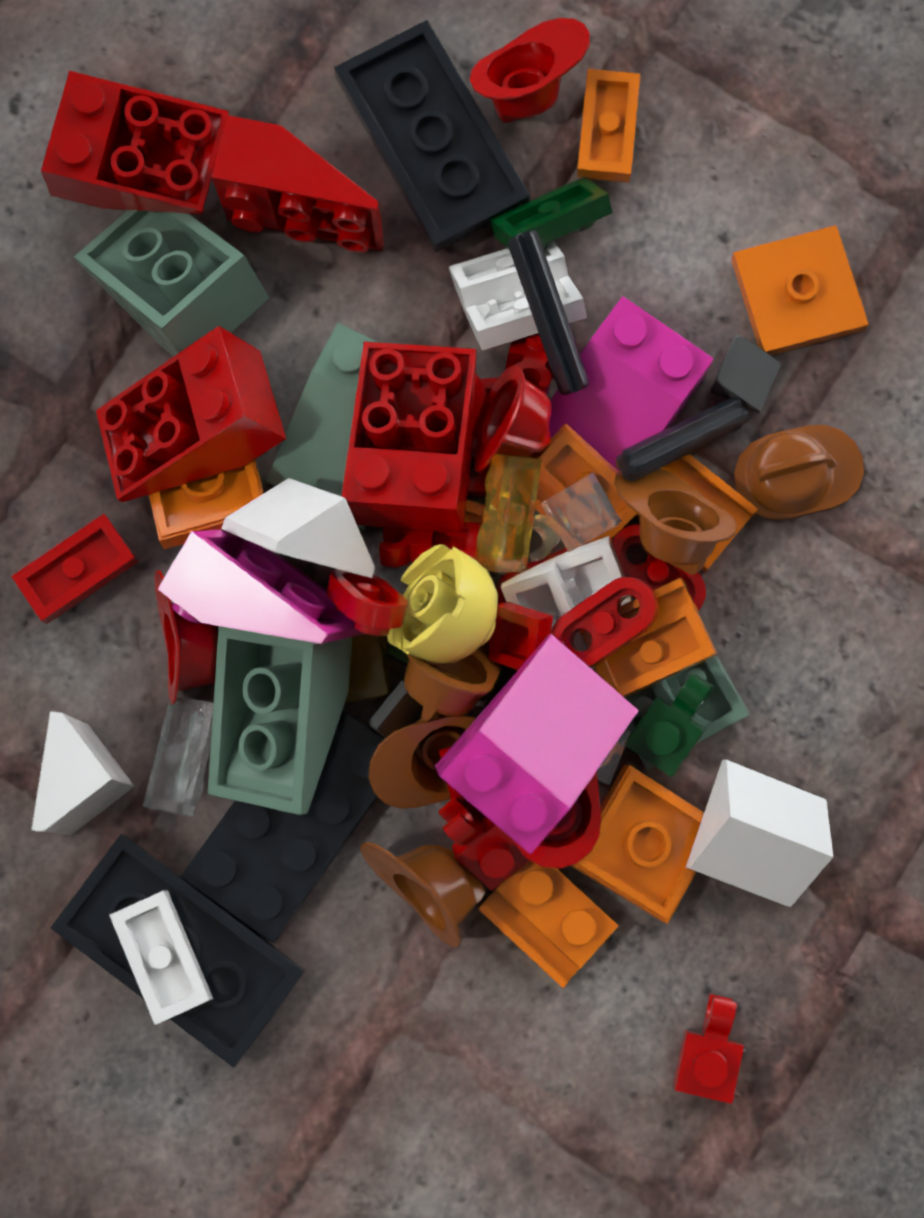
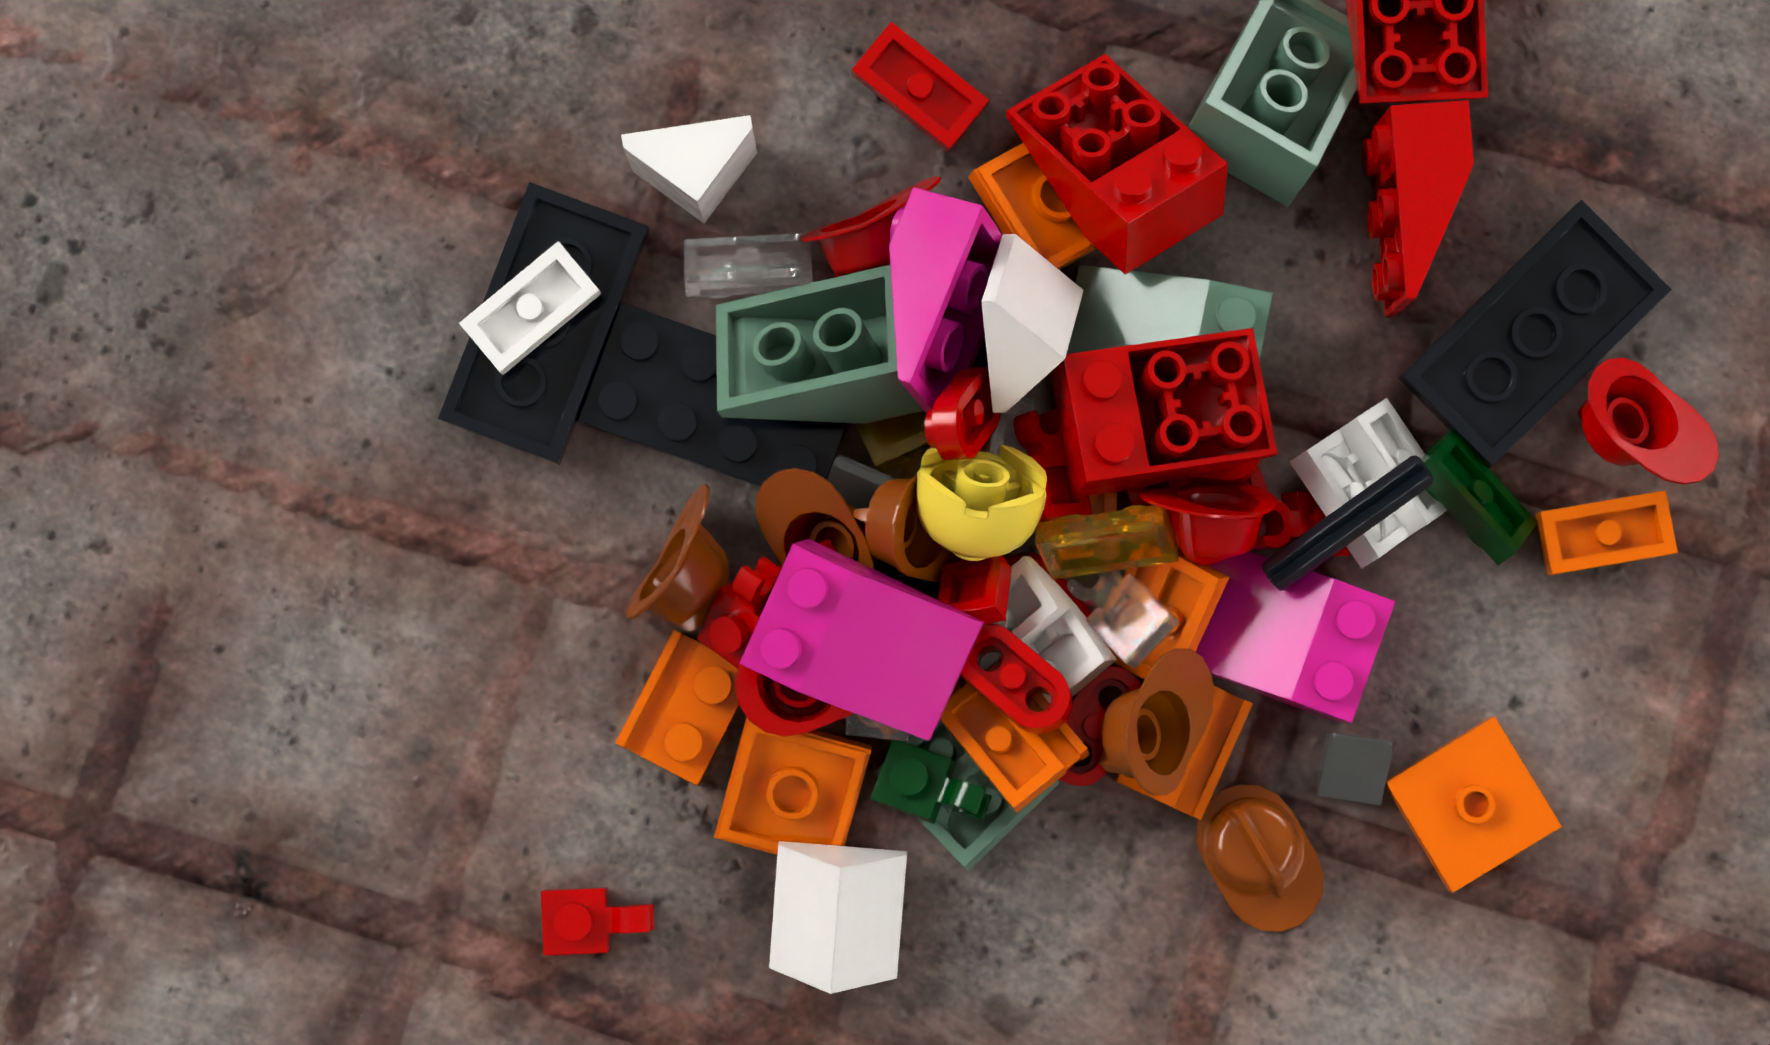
camera: 70 degrees right, 5 degrees up
black axle [616,398,749,481] -> none

